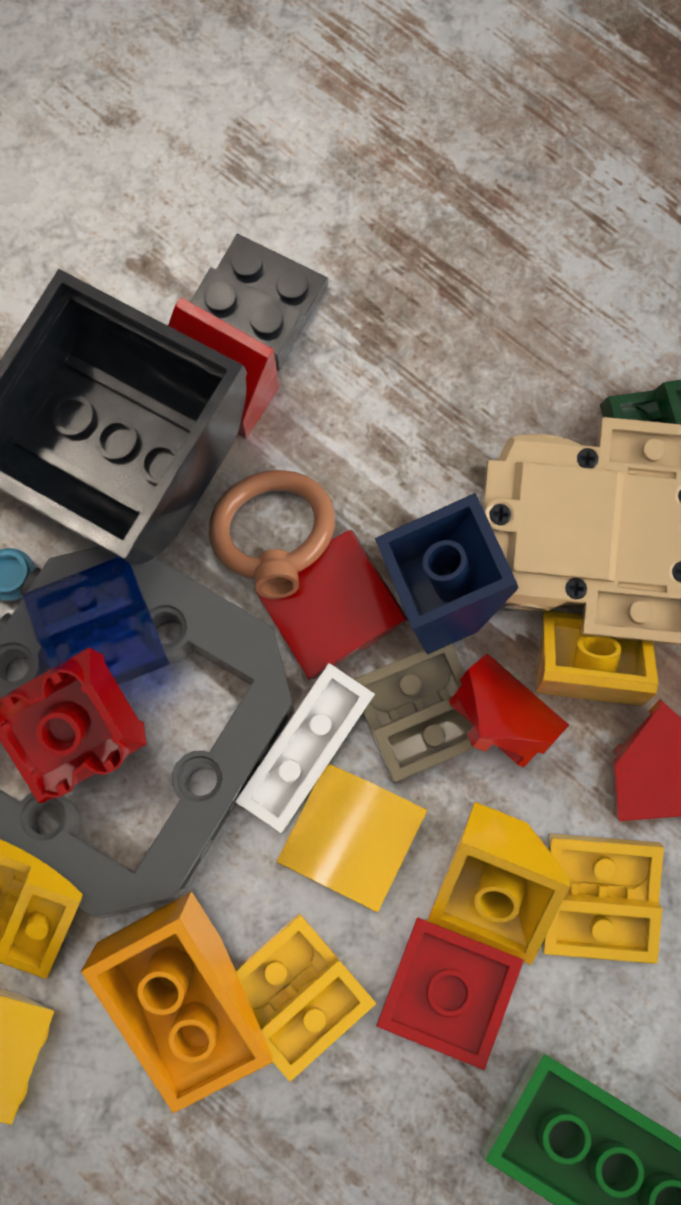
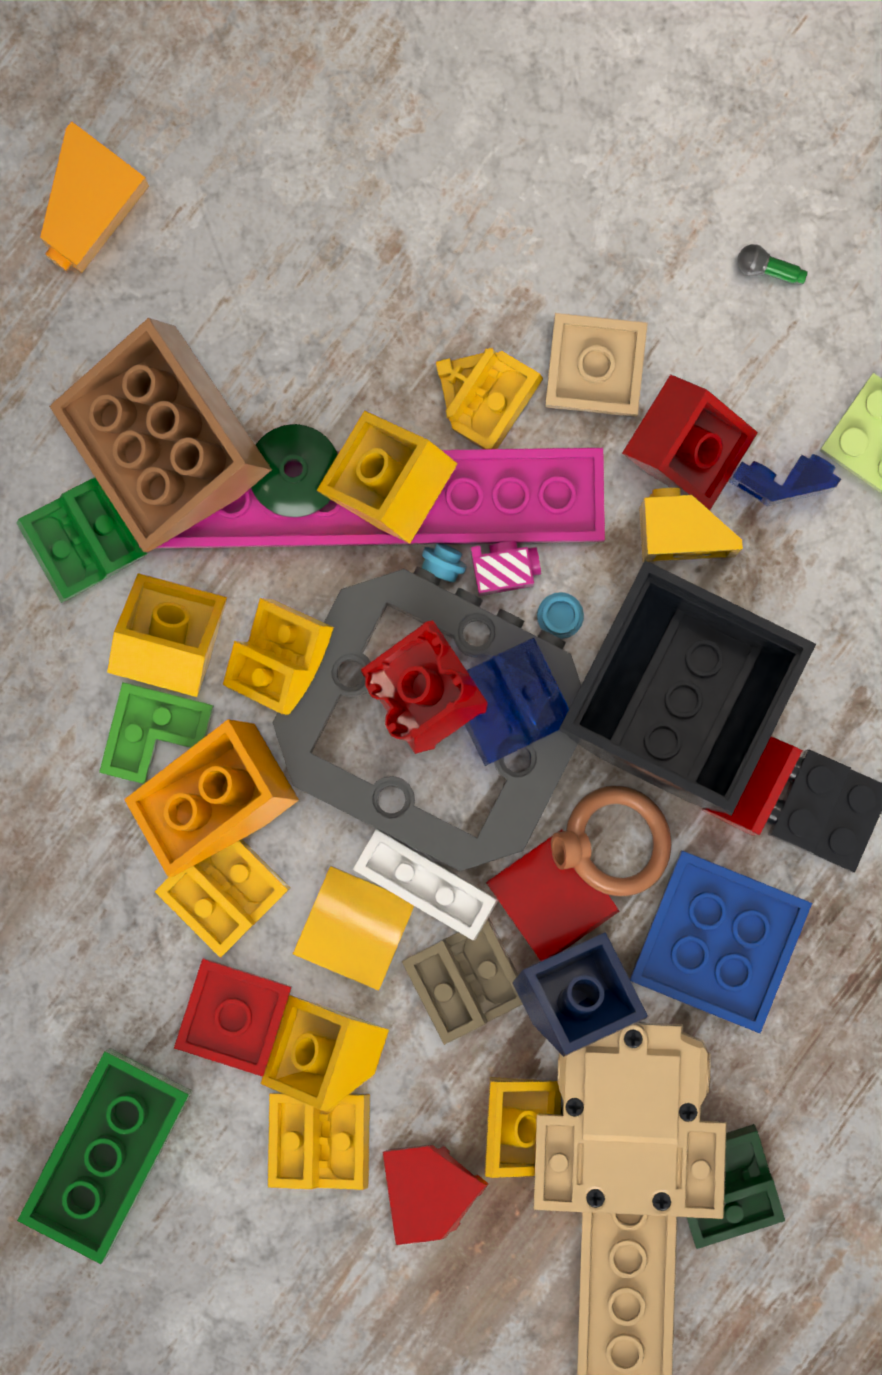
camera: 85 degrees right, 10 degrees up
red slope [449,653,569,768] -> none
none -> bright green plate [99,682,214,784]
none -> blue plate [629,850,812,1034]

